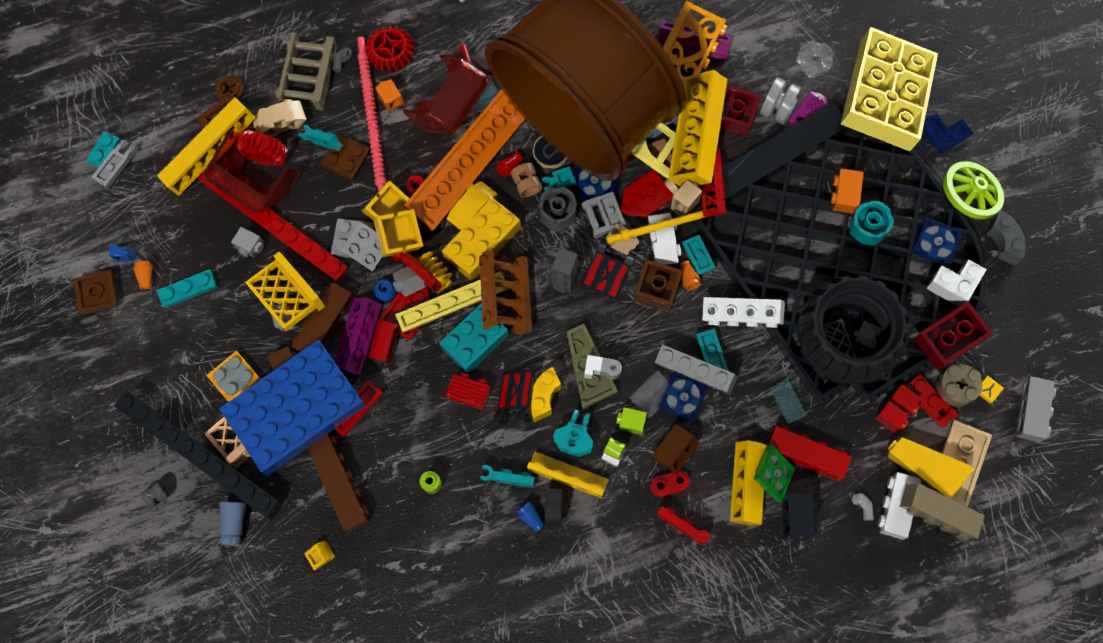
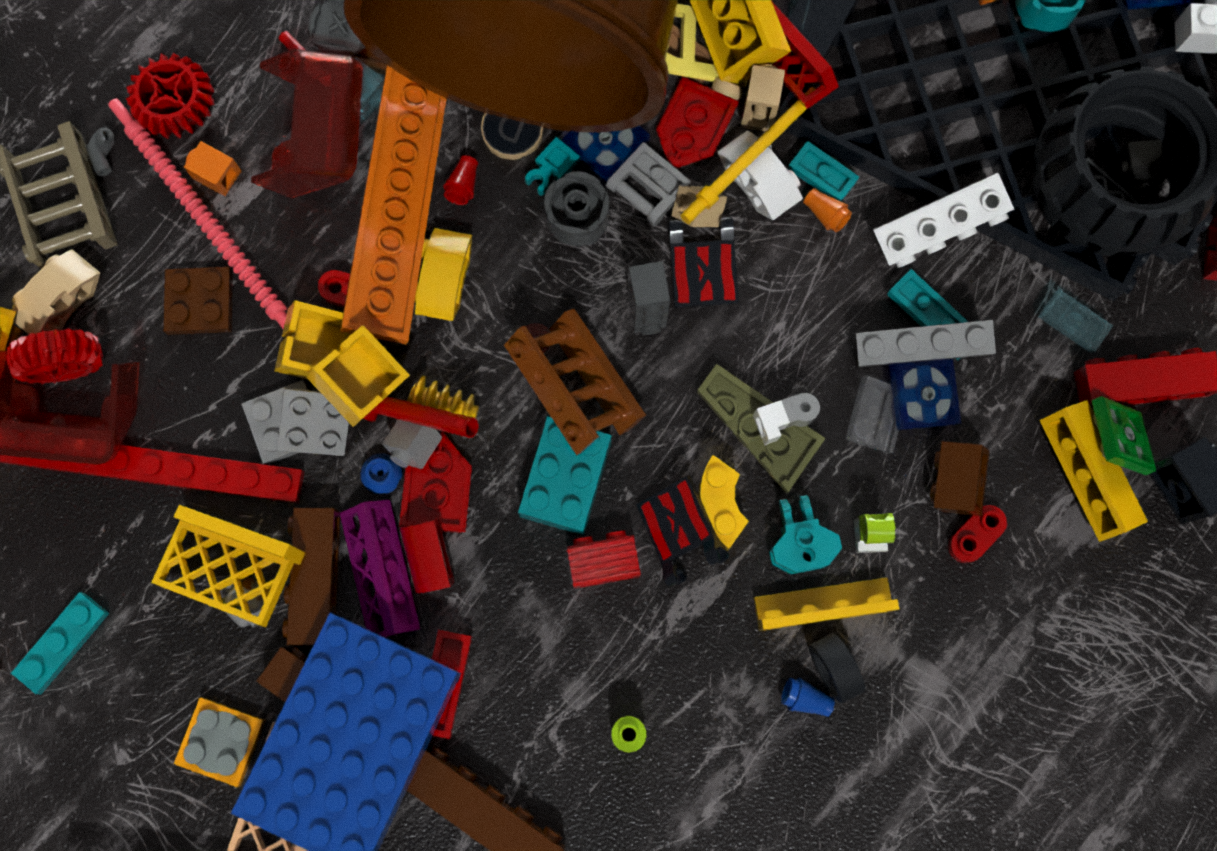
camera: 35 degrees left, 5 degrees up
light grey brick [231,227,265,258] -> none
teal plate [298,125,343,151] -> none
light yellow plate [395,271,509,333] -> none
yellow brick [442,197,521,281] -> none
teal plate [480,465,535,488] -> none
medium nougat wheel [511,163,542,198] -> none
lime brick [616,407,647,435] -> none
reddish brown brick [634,259,683,312] -> none
red plate [657,506,710,544] -> none

